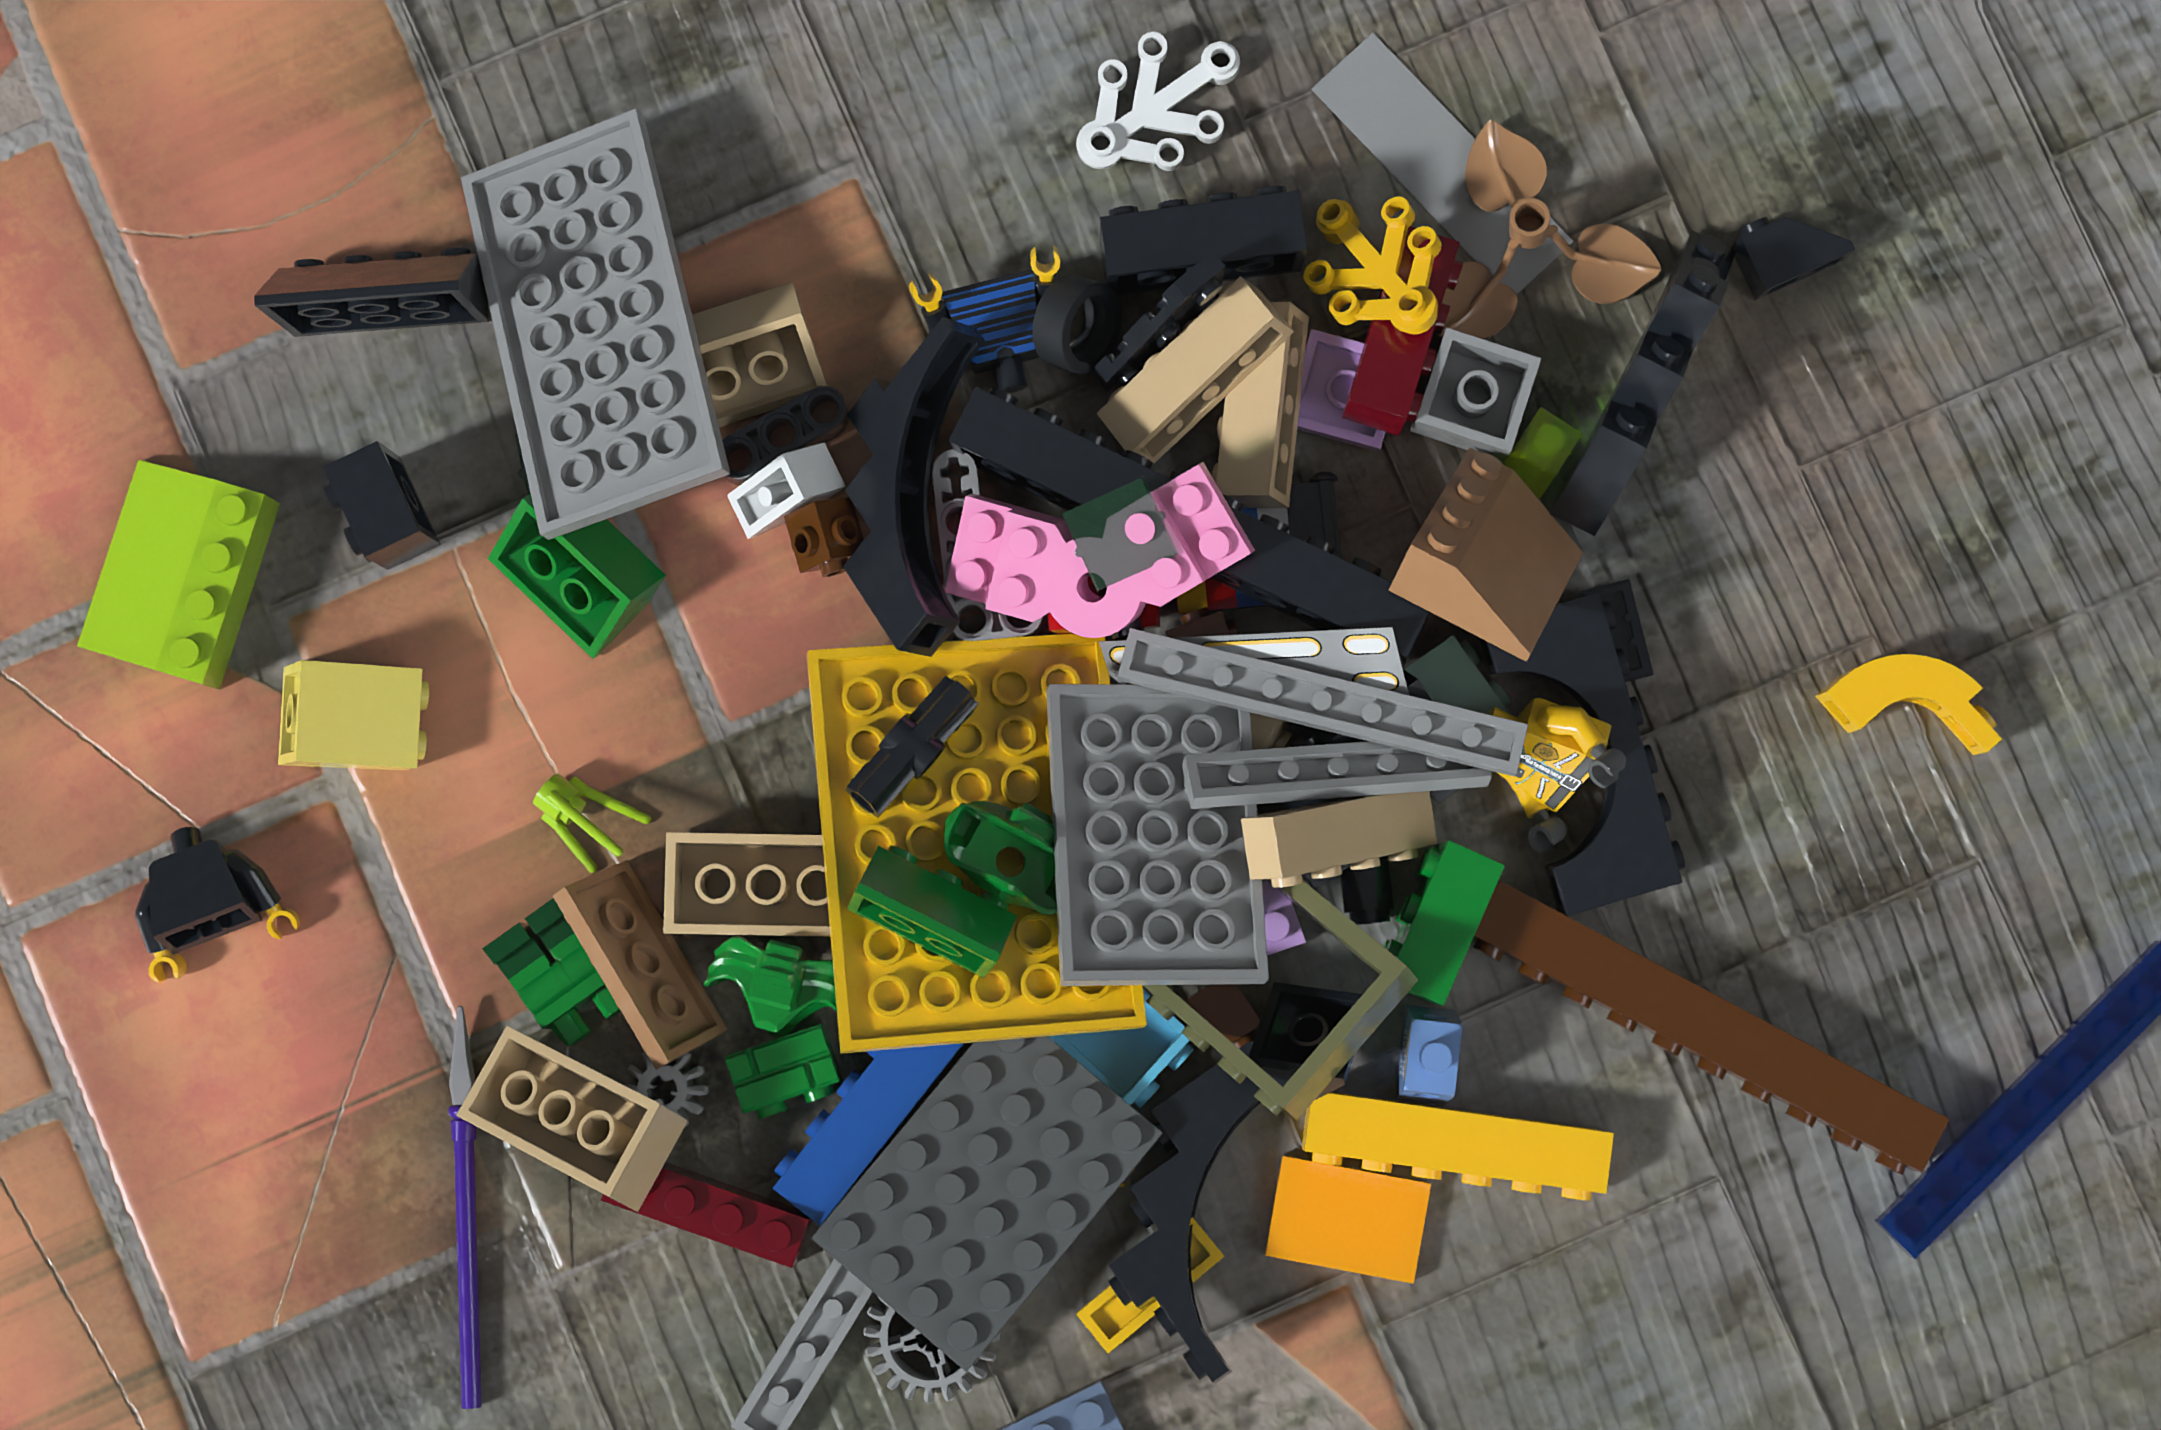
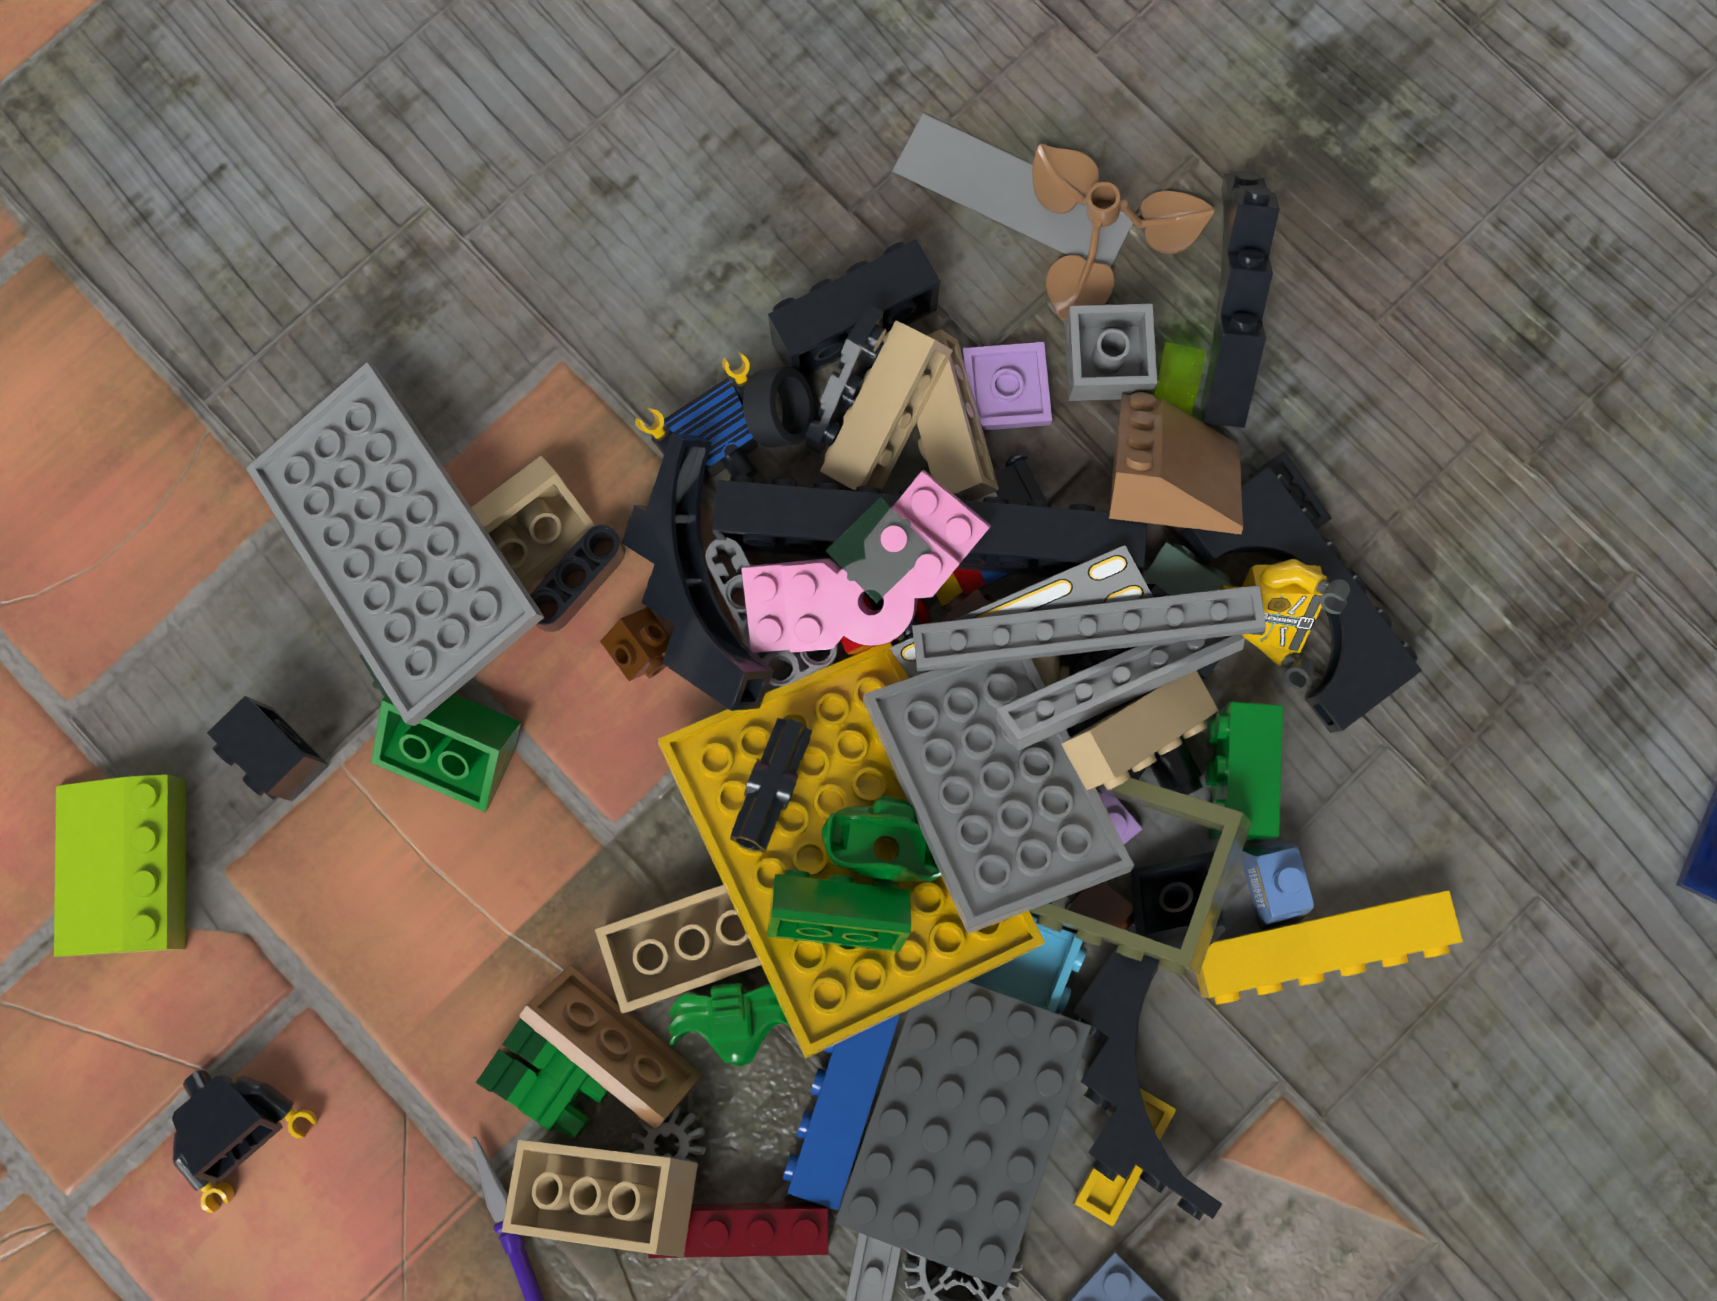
camera: 25 degrees left, 5 degrees down
black slope [254,248,489,337] -> none
light yellow slope [278,660,429,770] -> none
lime plant [533,773,651,873] -> none
green brick [725,1023,843,1119] -> none
white slope [727,442,846,539] -> none
white plant [1076,32,1240,171] -> none
light orange tile [1264,1155,1431,1284] -> none
yellow plant [1303,196,1442,334] -> none
dark red brick [1342,226,1463,436] -> none
reddish brown brick [1473,880,1950,1176] -> none
black slope [1730,217,1855,301] -> none
yellow arch [1815,654,2002,755] -> none

